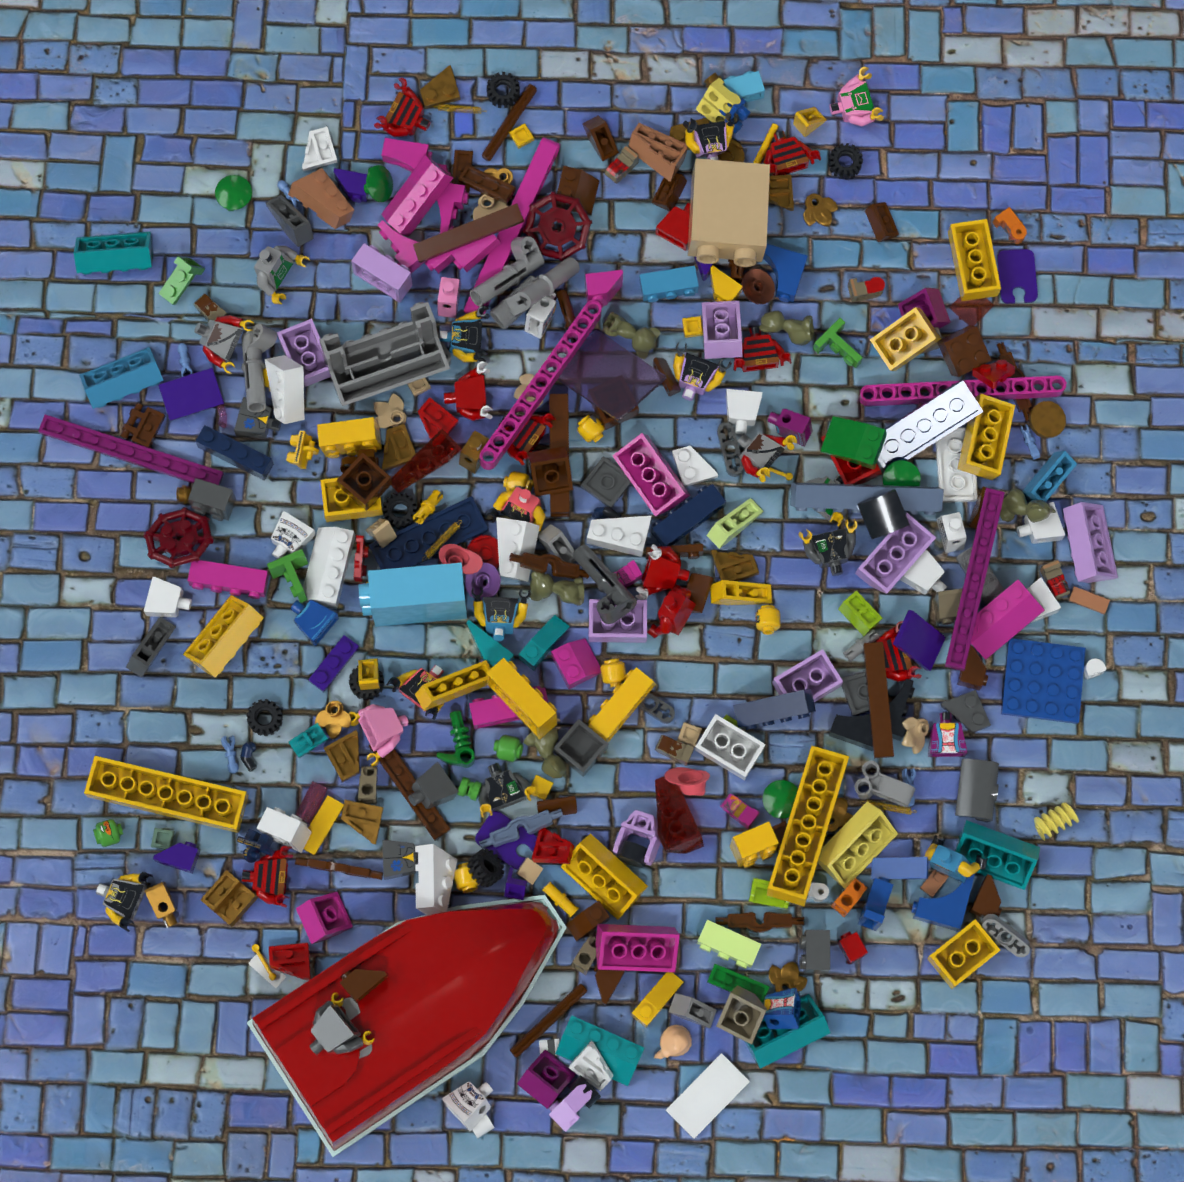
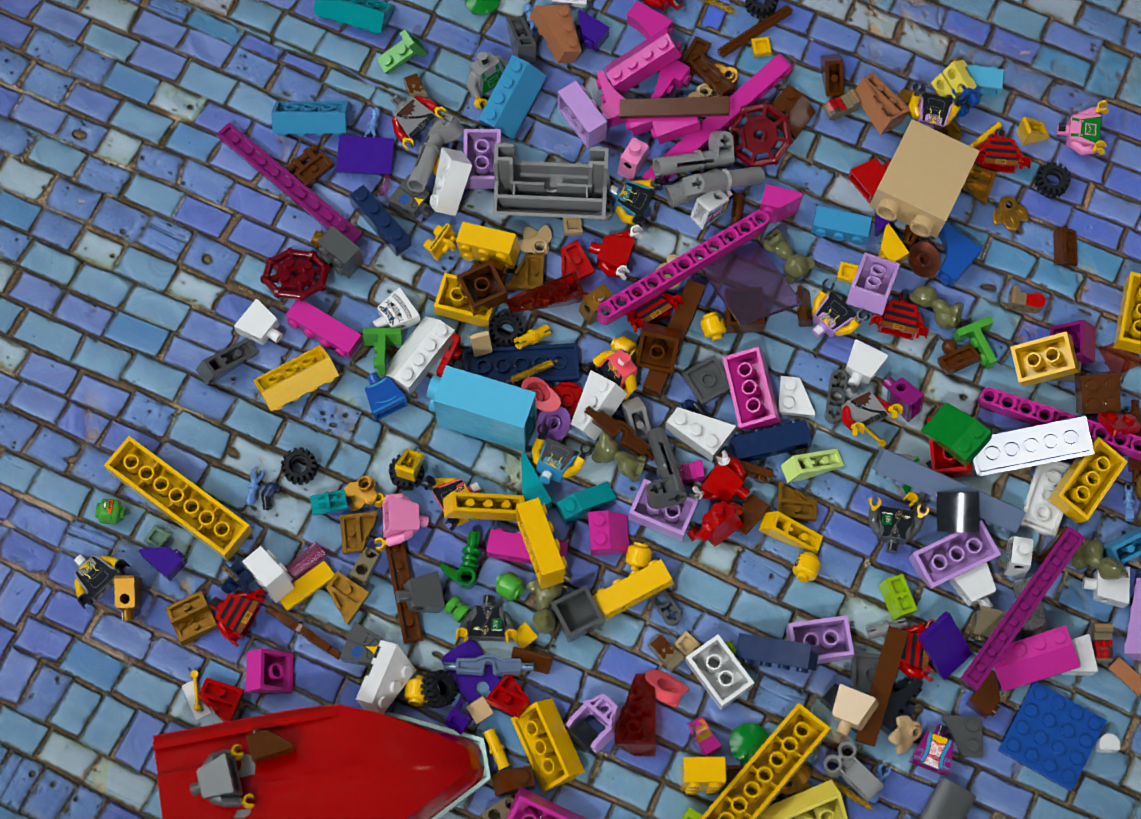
camera: 25 degrees right, 5 degrees down
dark purple plate [308,635,360,693] -> none
green dish [364,165,393,202] -> none
reddish brown slope [651,173,687,211] -> none
green dish [883,460,921,486] -> none
none -> dark azure slope [478,55,547,140]
none -> tan torso [832,684,879,737]
none -> reddish brown plate [937,339,981,376]

